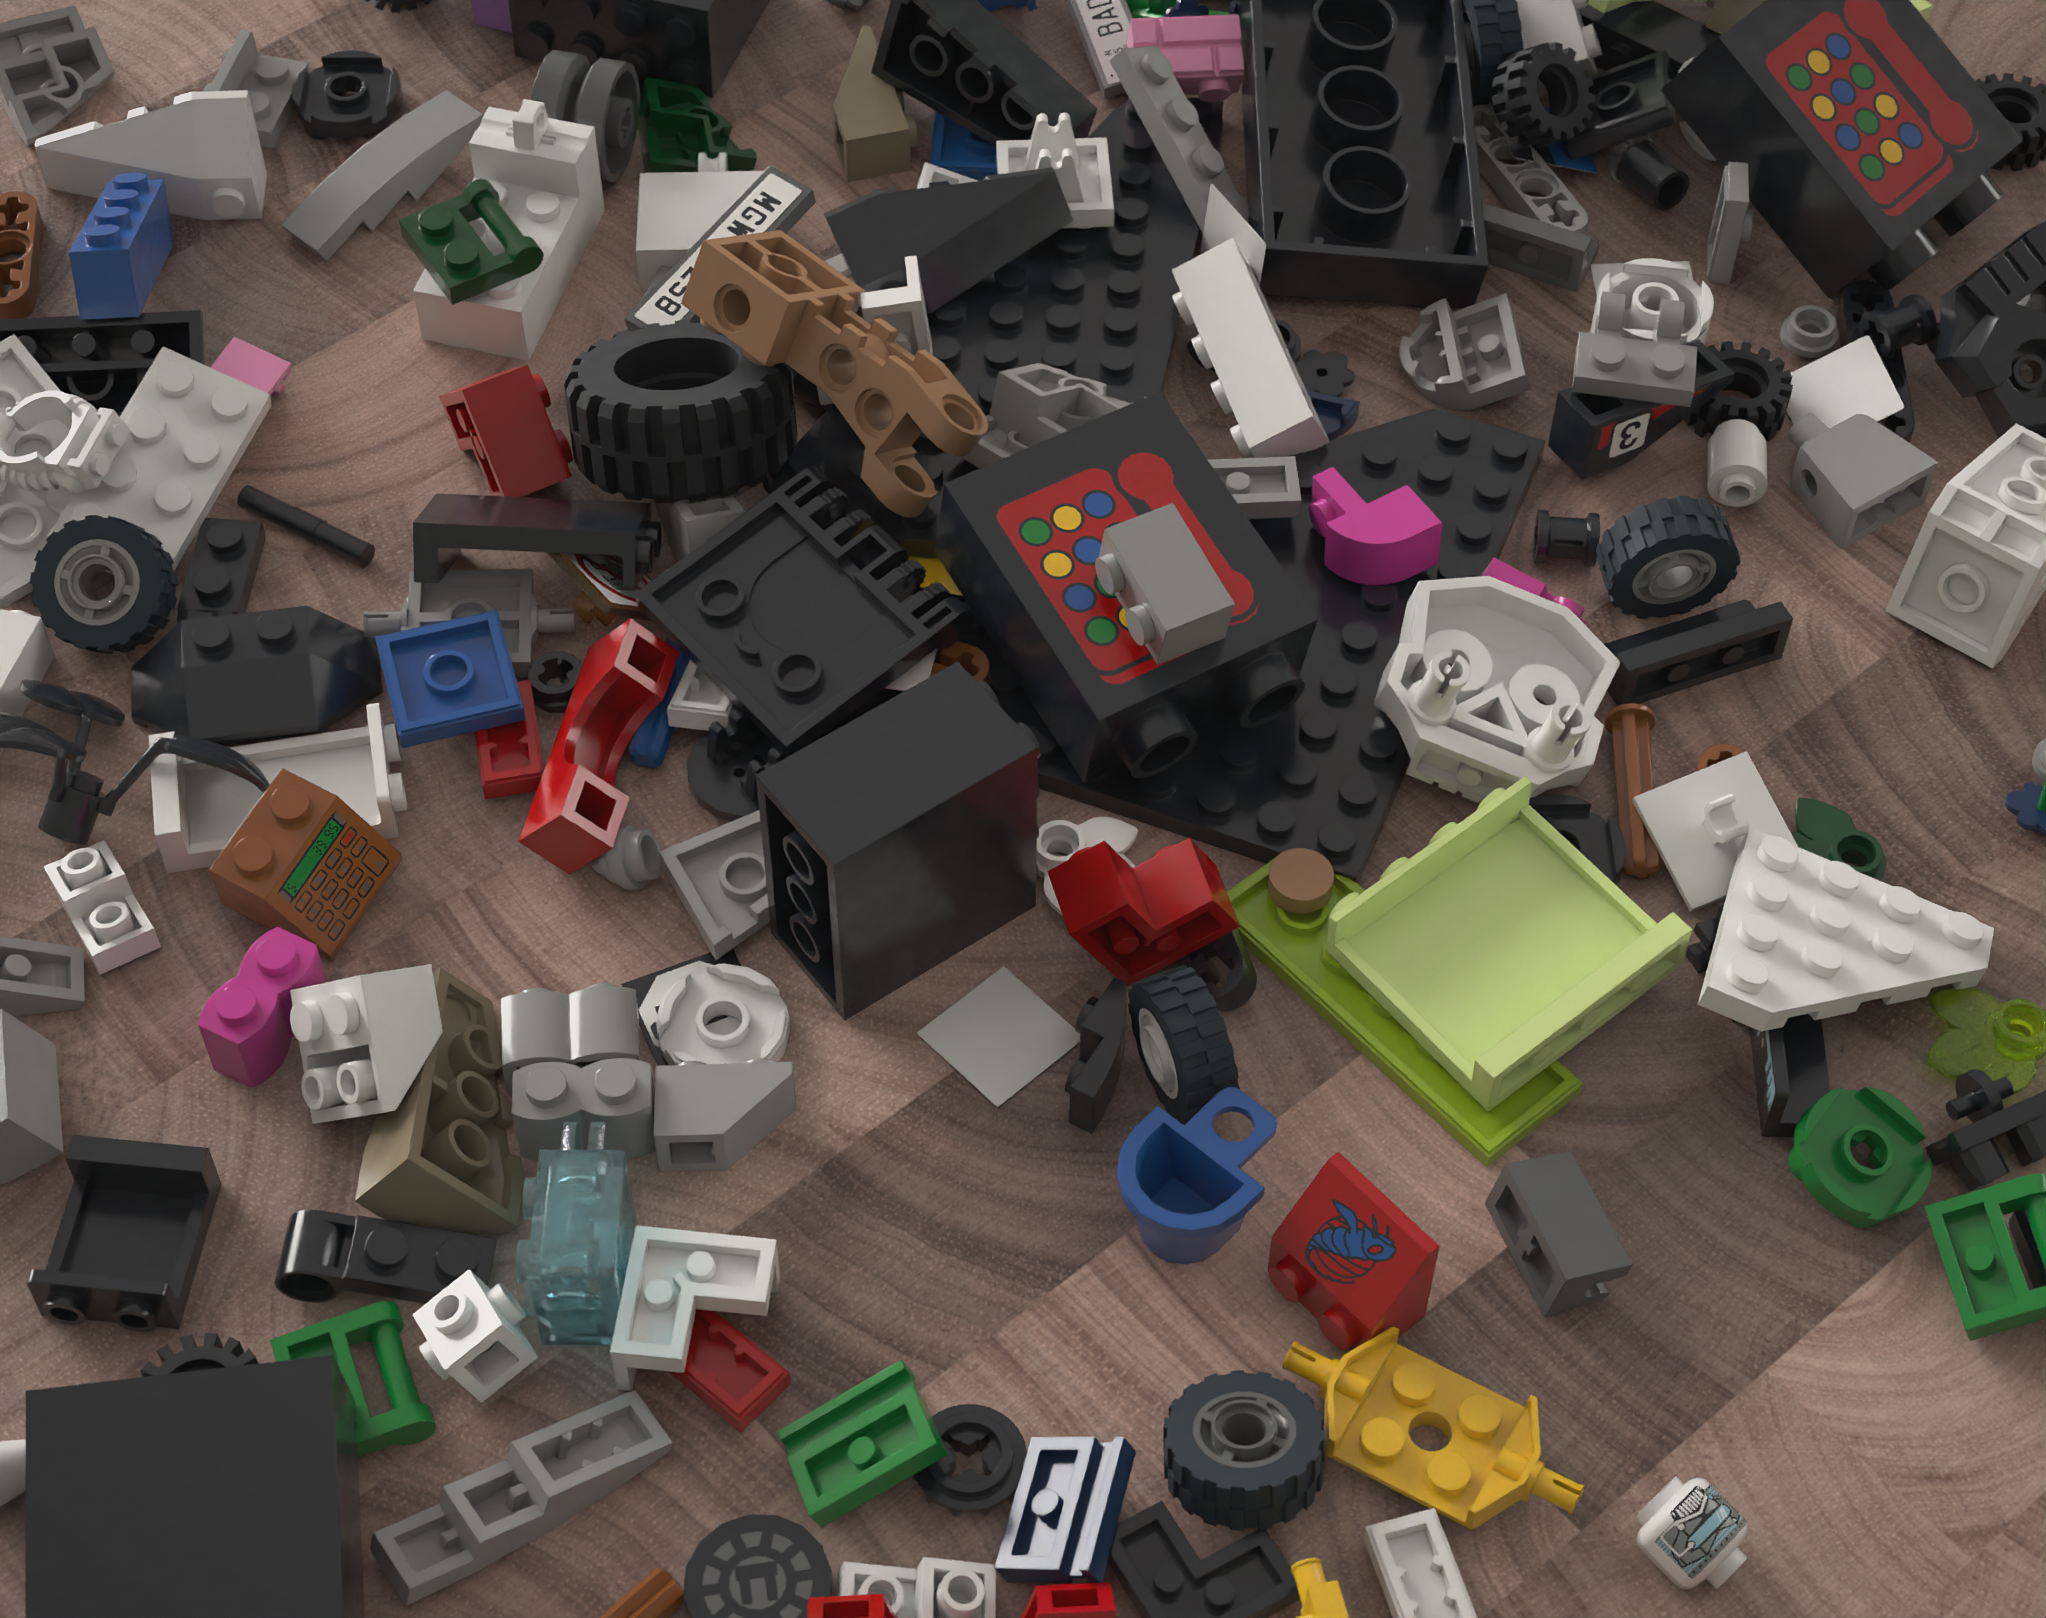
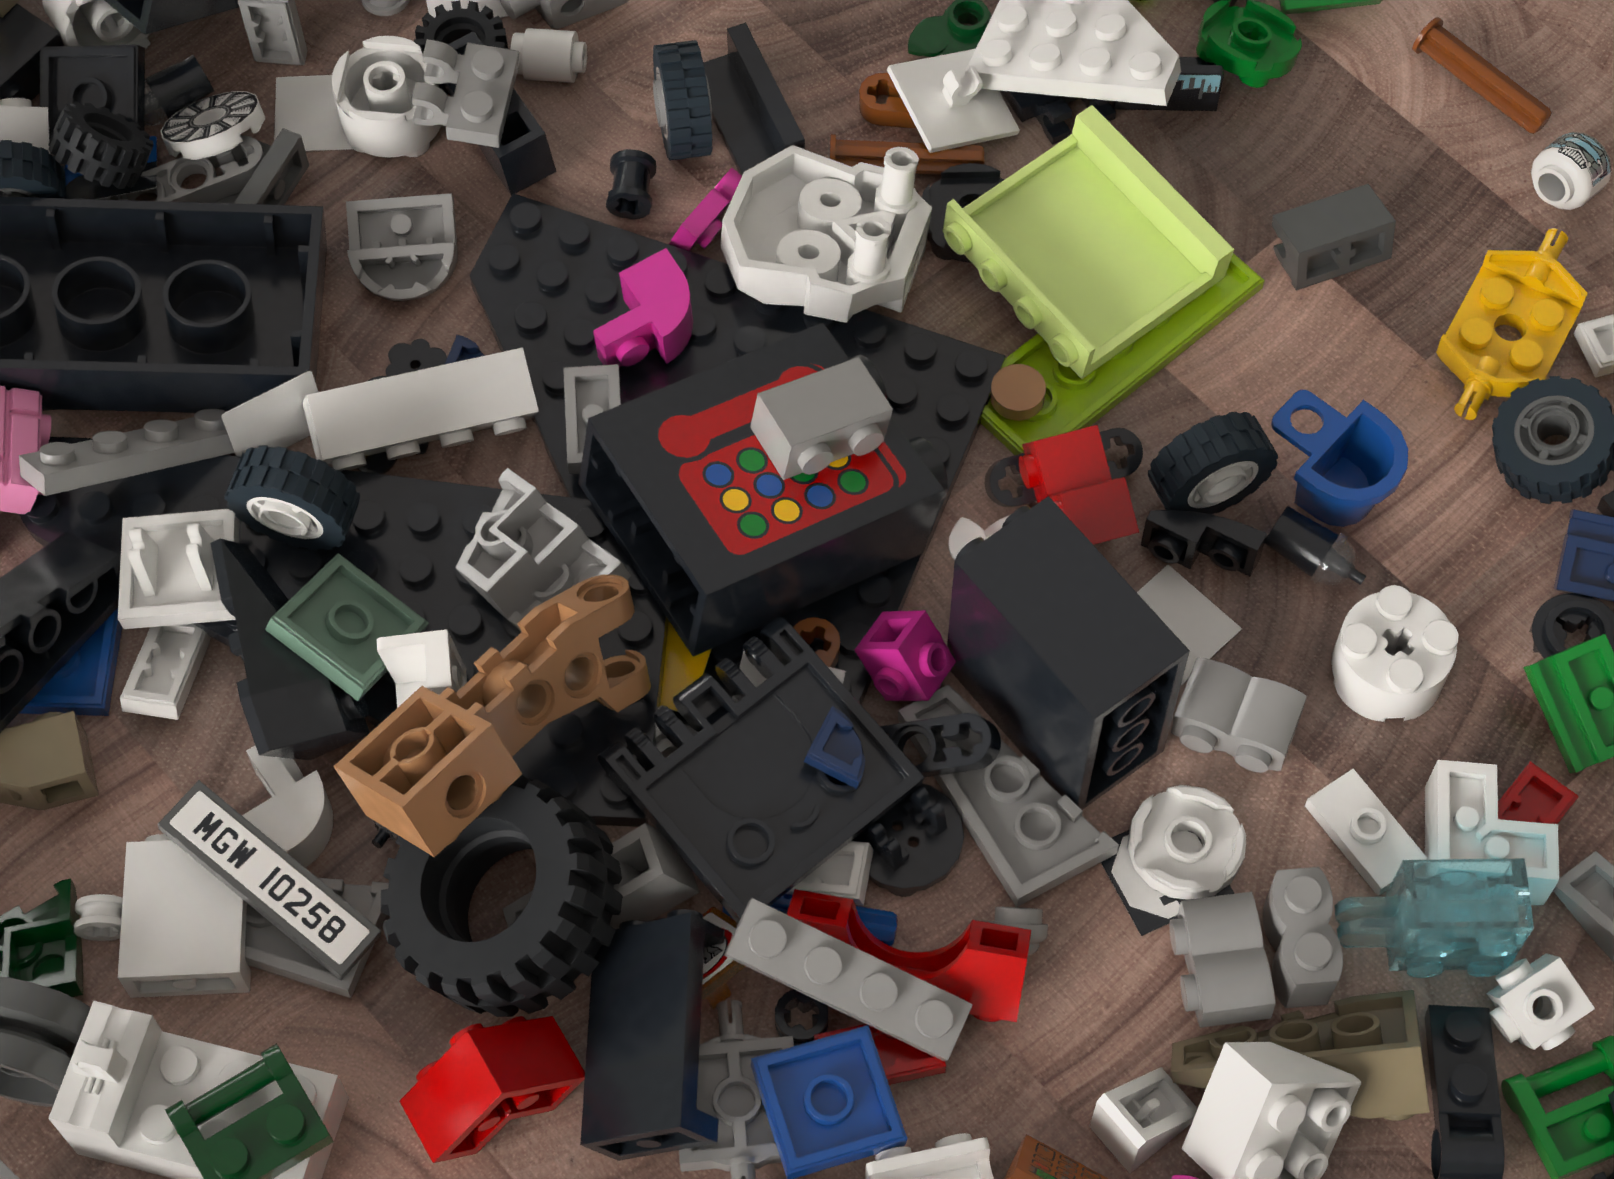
camera: 90 degrees left, 10 degrees up
light grey slope [654,1059,796,1172] -> none
red slope [1267,1152,1440,1351] -> none
none -> white tile [160,91,265,160]
none -> black wheel [225,445,361,550]
none -> sand green tile [265,553,429,701]
none -> light grey plate [724,898,973,1061]
none -> dark blue tile [804,706,865,789]
none -> white slope [1089,1067,1198,1173]
none -> light grey brick [1171,658,1307,773]
none -> black piece [1265,506,1366,586]
none -> white plate [1305,769,1427,896]
none -> white brick [1331,585,1459,722]
none -> dark orange axle [1412,17,1552,134]

